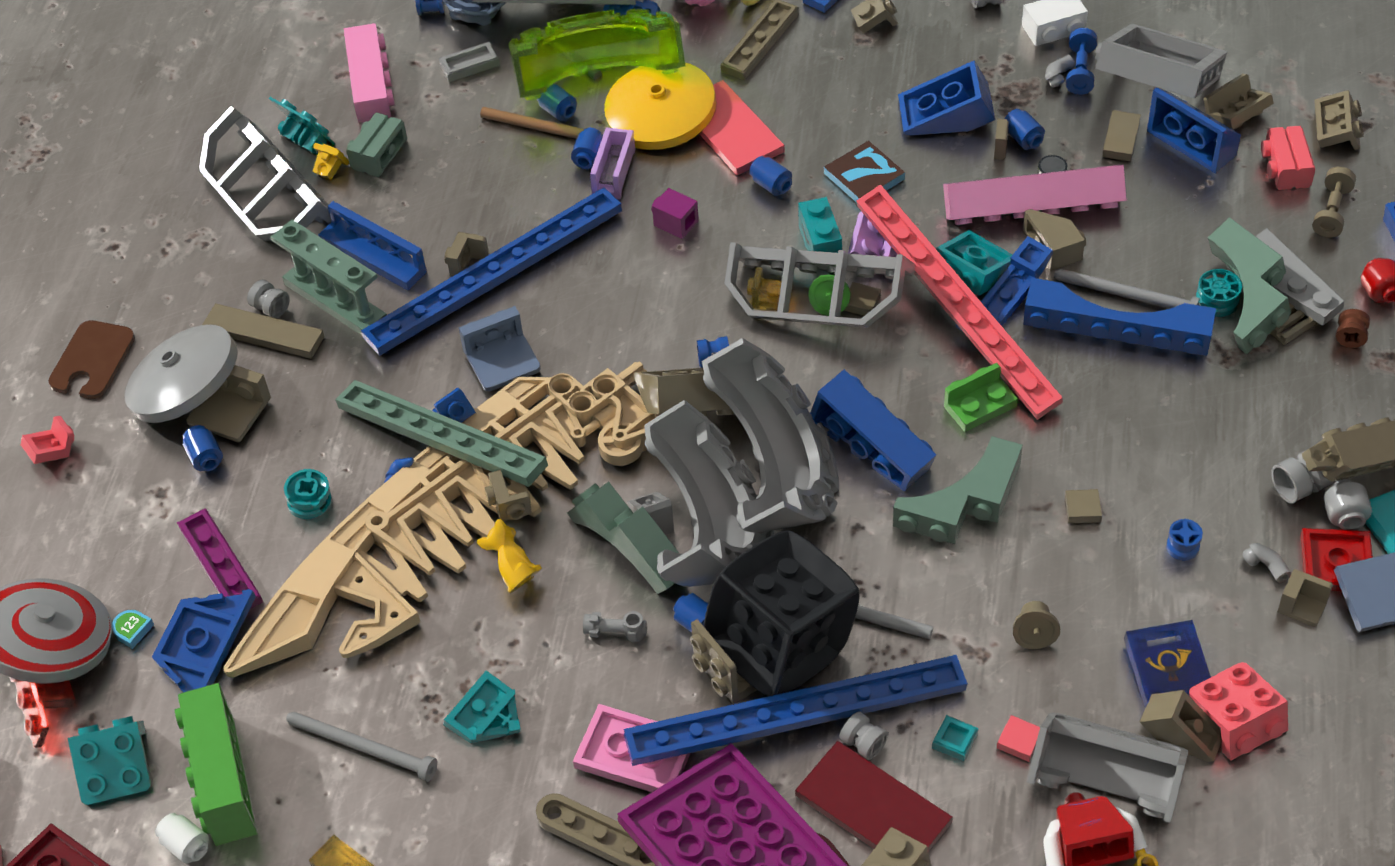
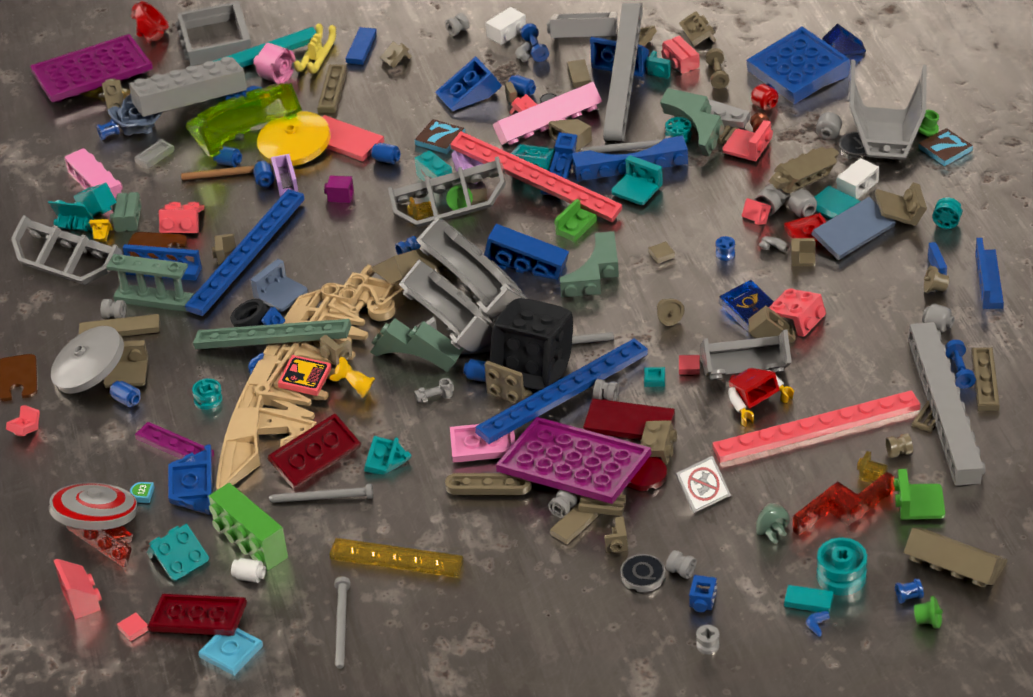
camera: 25 degrees left, 10 degrees down
none -> teal brick [73,182,117,217]
none -> reddish brown piece [128,232,187,260]
none -> coral bracket [159,202,204,233]
none -> black tyre [230,299,268,327]
none -> dark red tile [268,413,361,490]
none -> tile [278,355,331,396]
none -> coral bracket [509,94,537,115]
none -> light grey beam [603,3,643,141]
none -> teal bracket [611,155,663,205]
none -> teal bracket [645,51,671,79]
none -> coral bracket [722,120,773,161]
none -> coral bracket [742,198,771,225]

